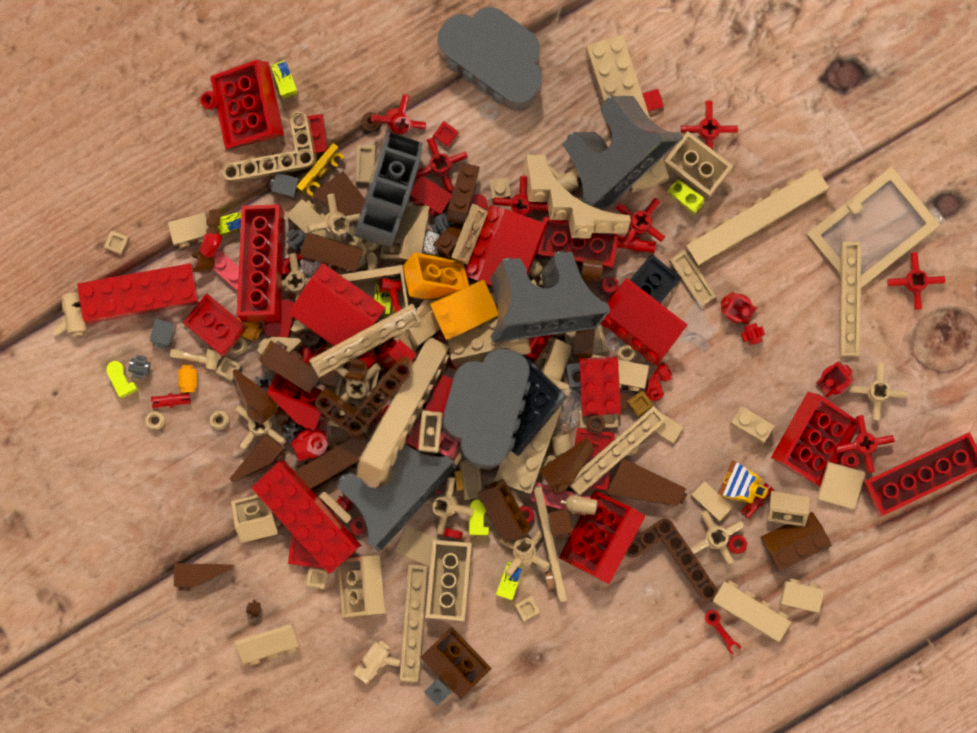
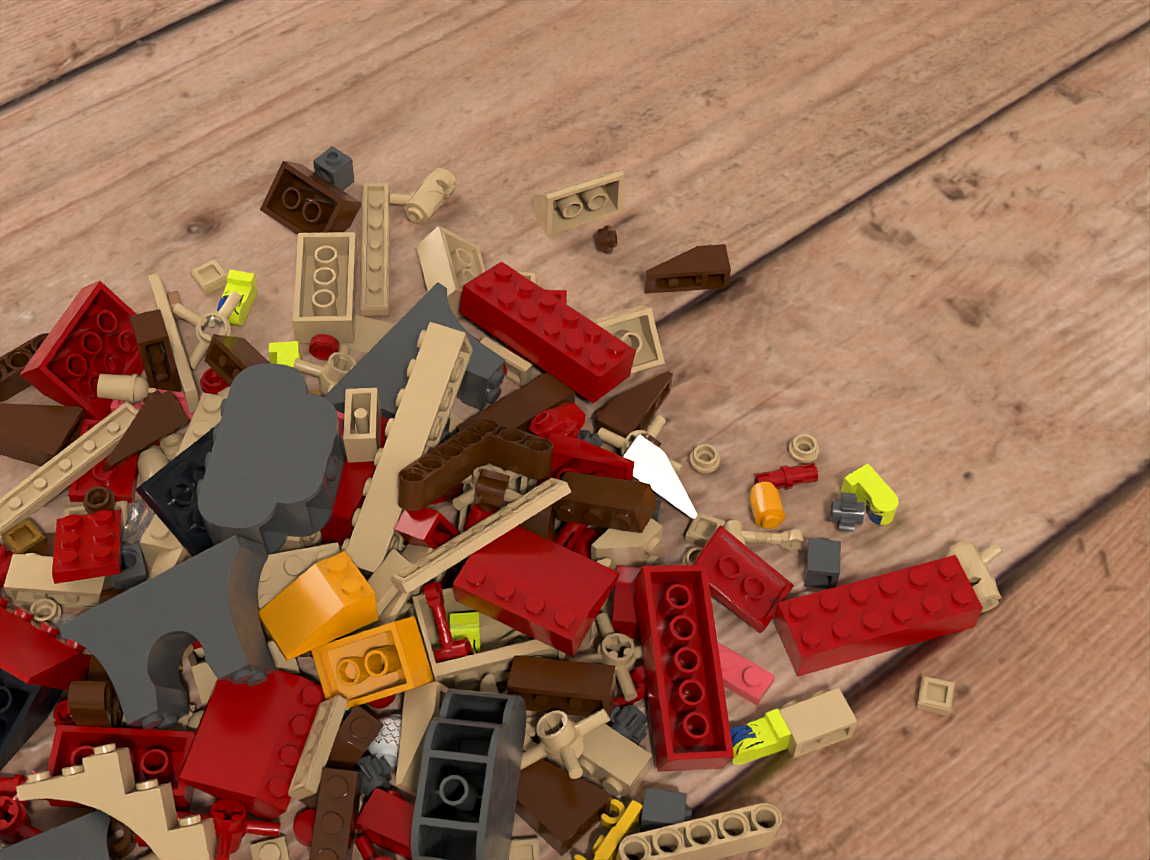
camera: 170 degrees right, 30 degrees down
reddish brown piece [191,209,222,274] -> none

